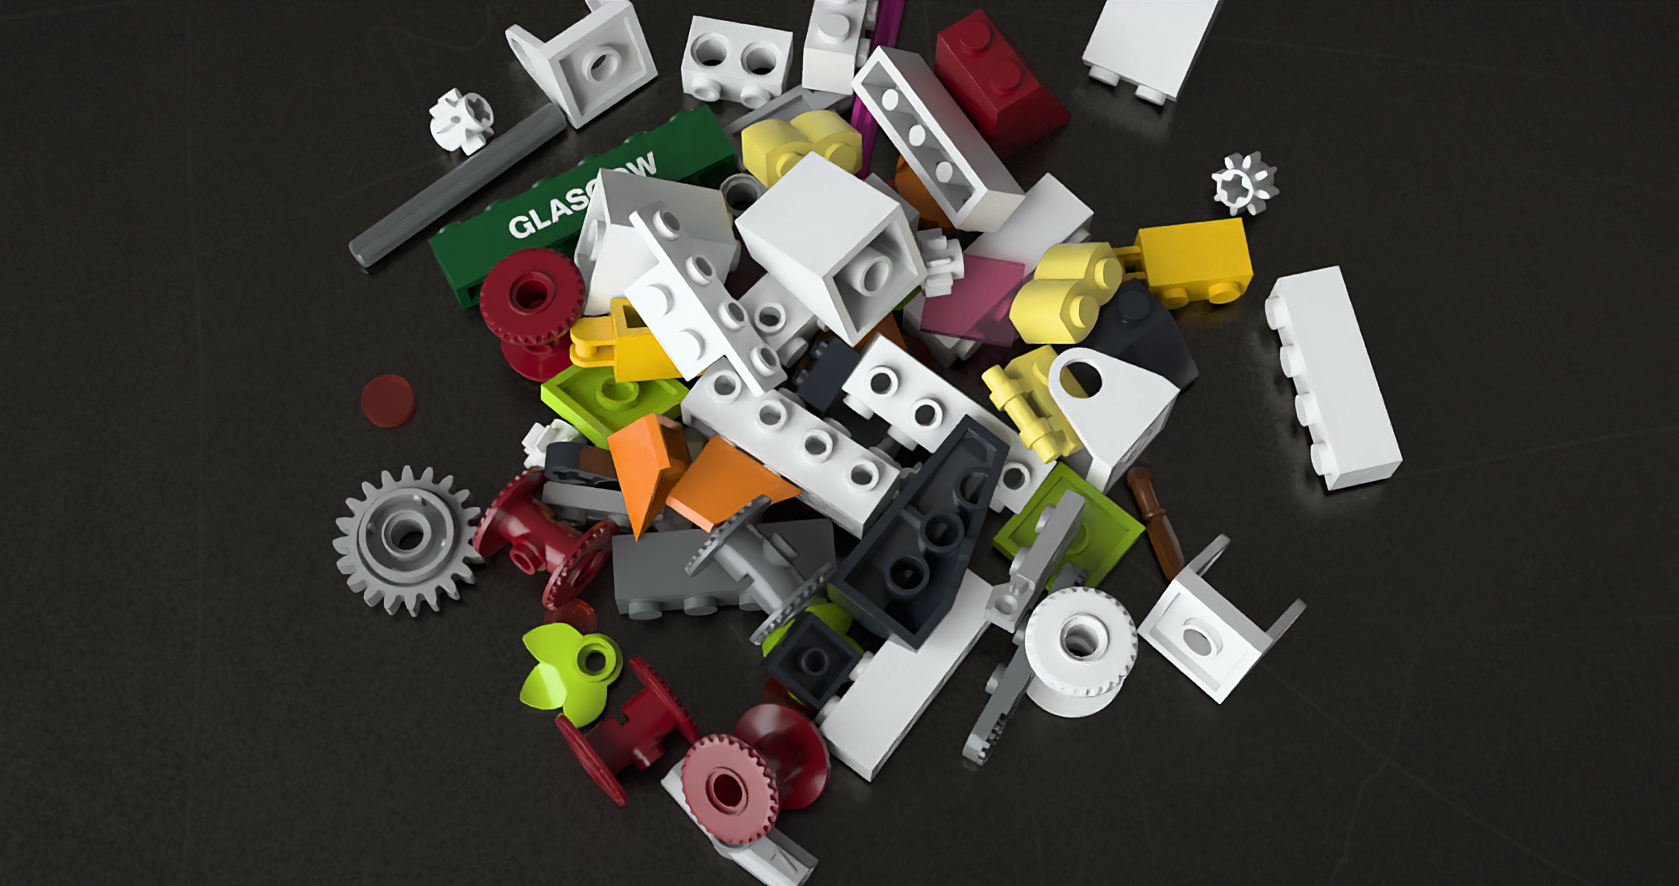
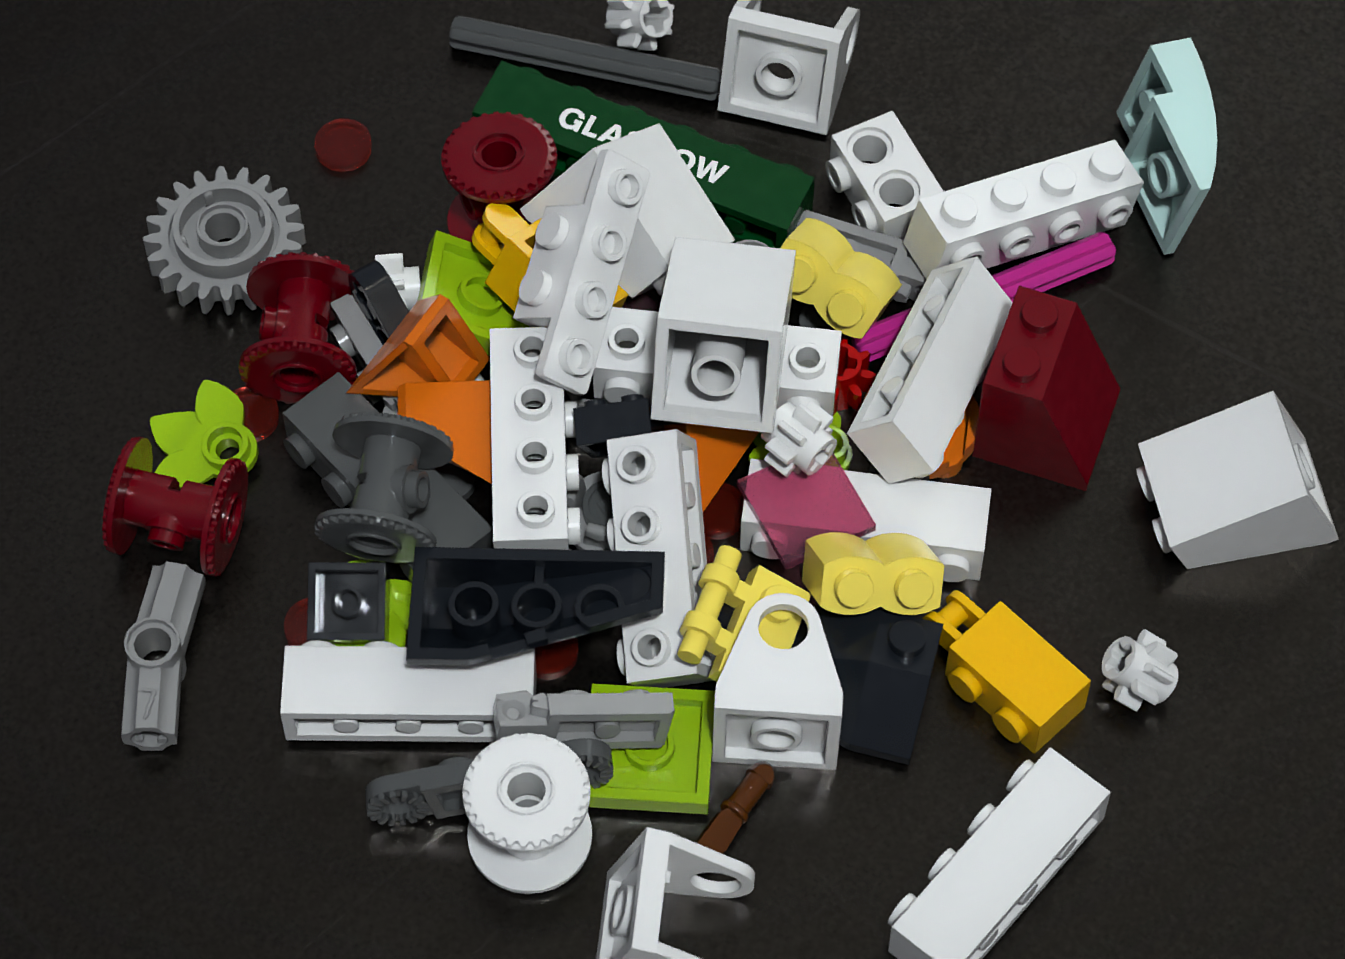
camera: 55 degrees right, 10 degrees down
dark red hose [680,702,831,844] -> none

